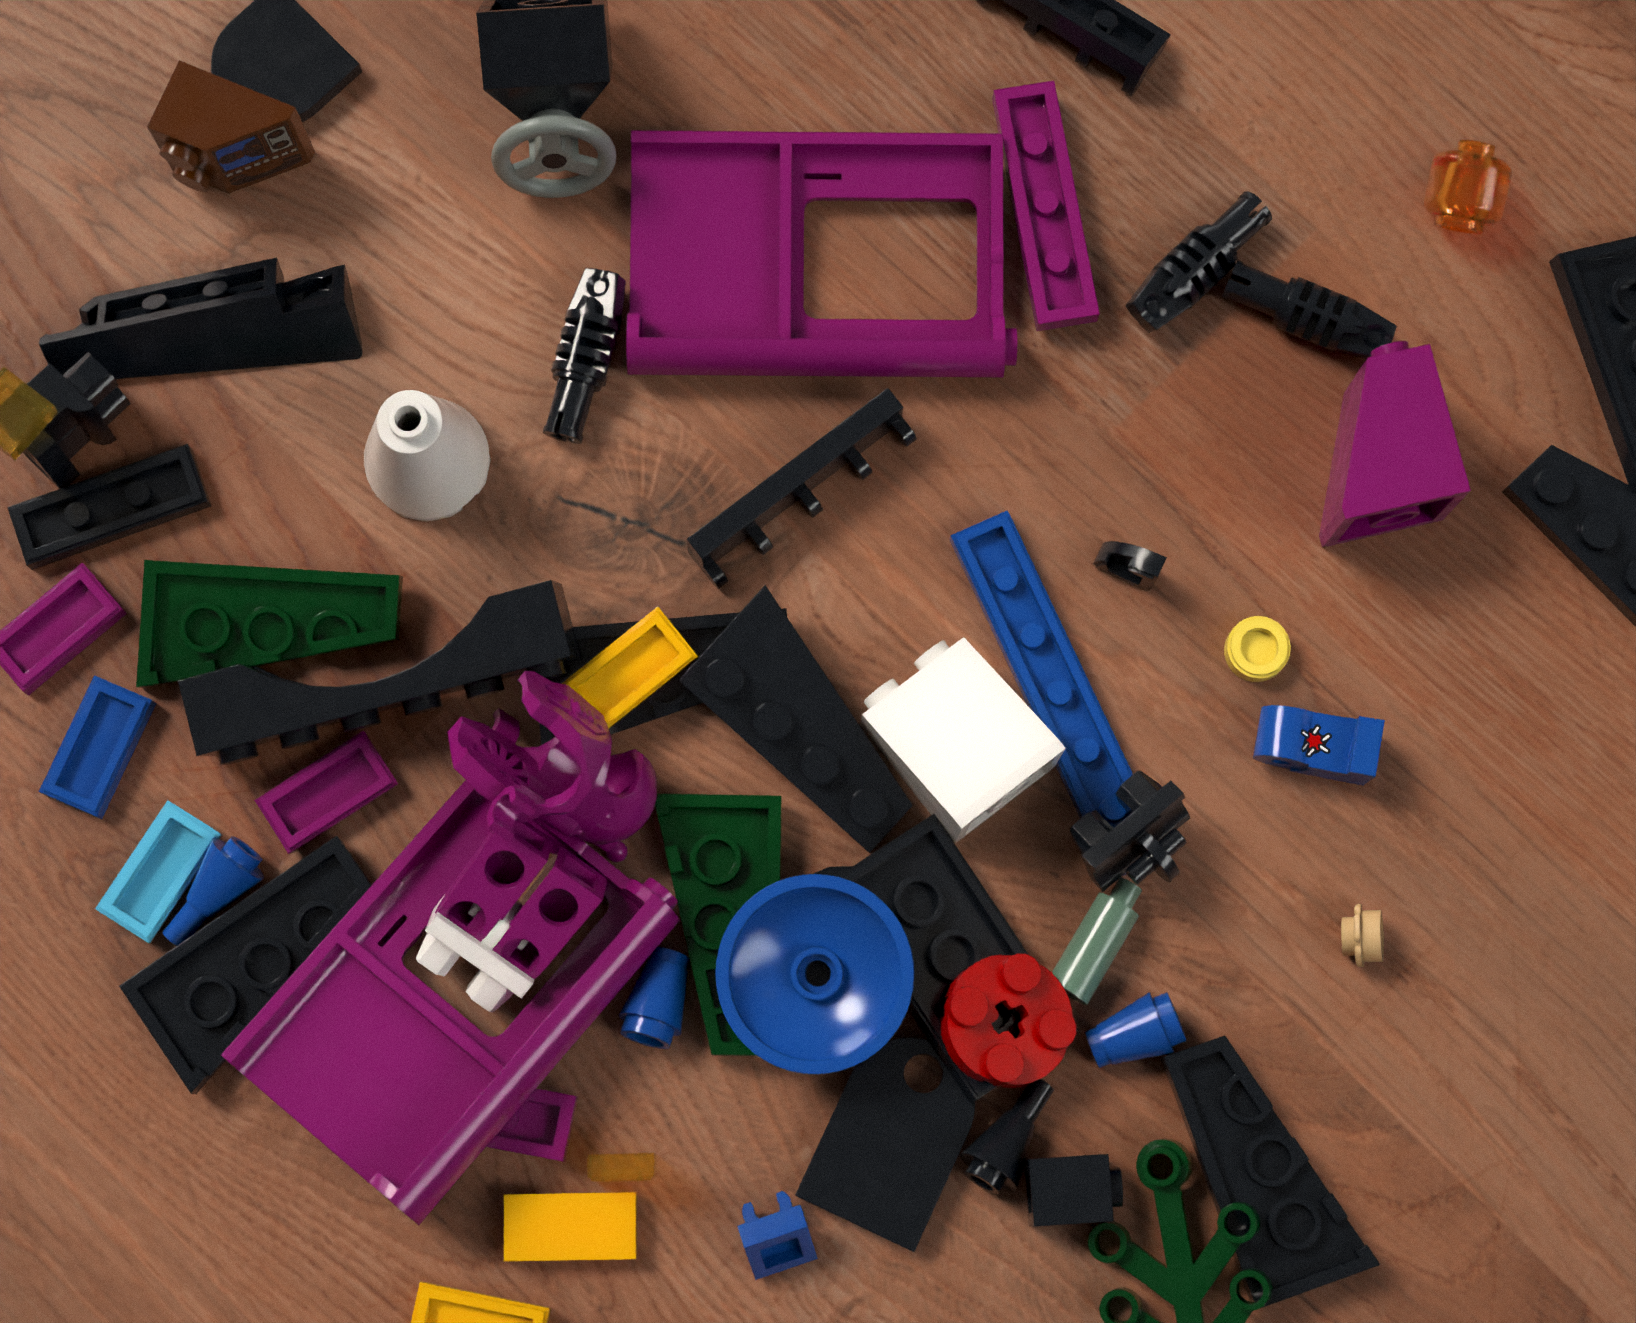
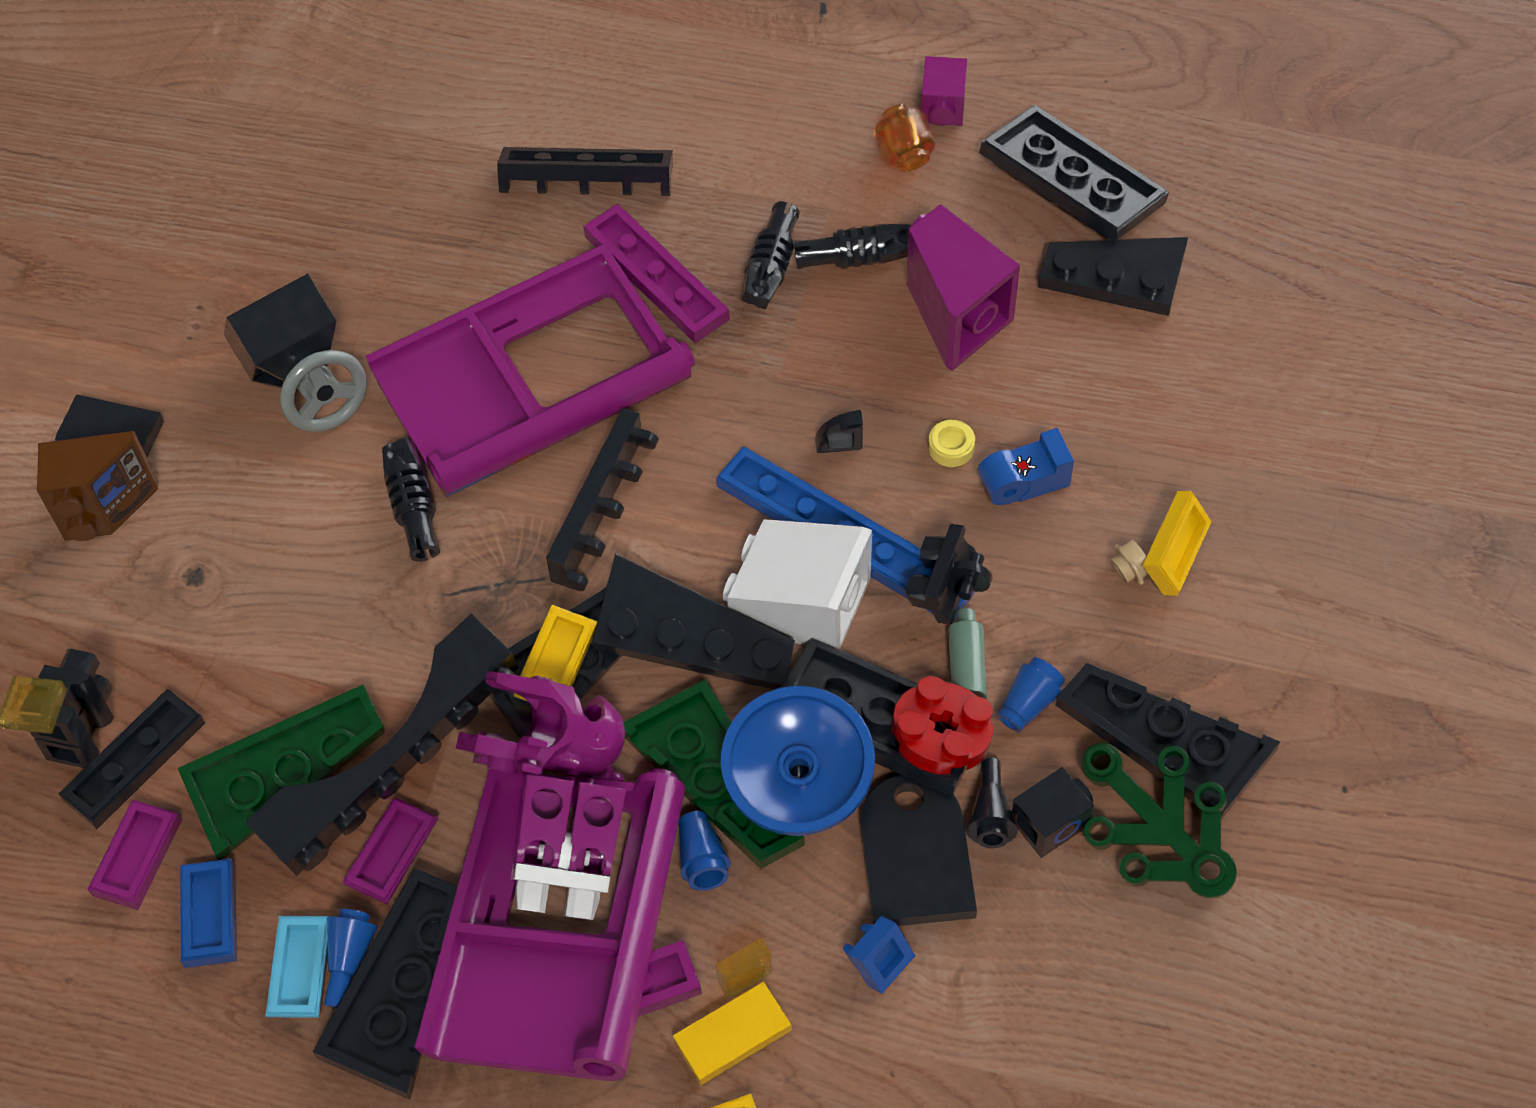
camera: 25 degrees left, 20 degrees down
black wedge [39,257,363,379] -> none
white cone [364,390,491,522] -> none
none -> magenta brick [920,56,967,126]
none -> yellow tile [1143,491,1212,596]

